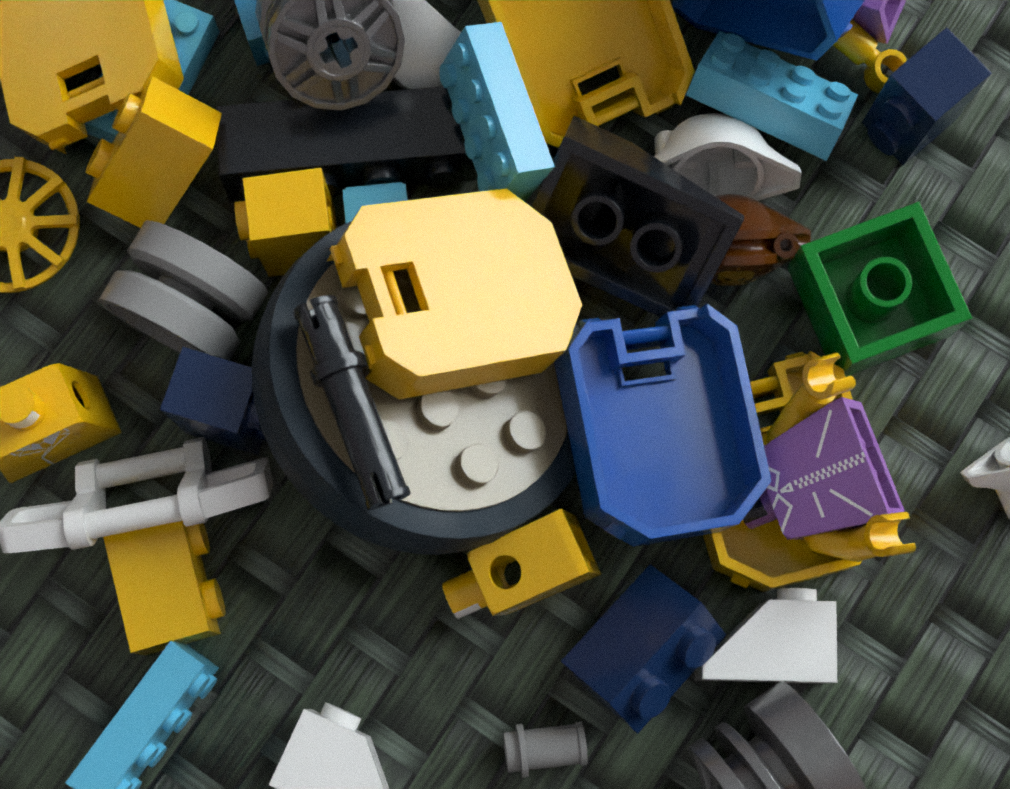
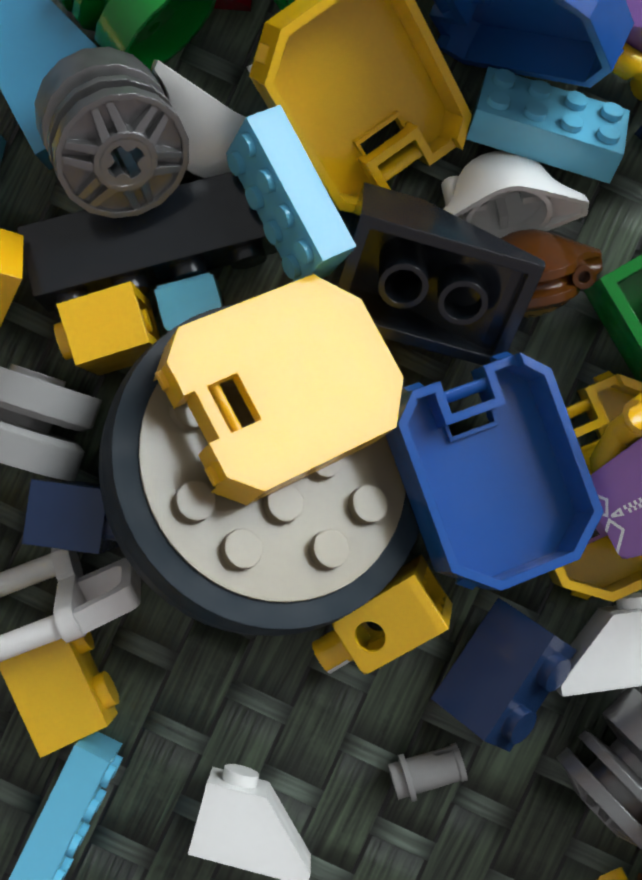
camera: 10 degrees left, 10 degrees up
black pin [293,295,411,510] -> none

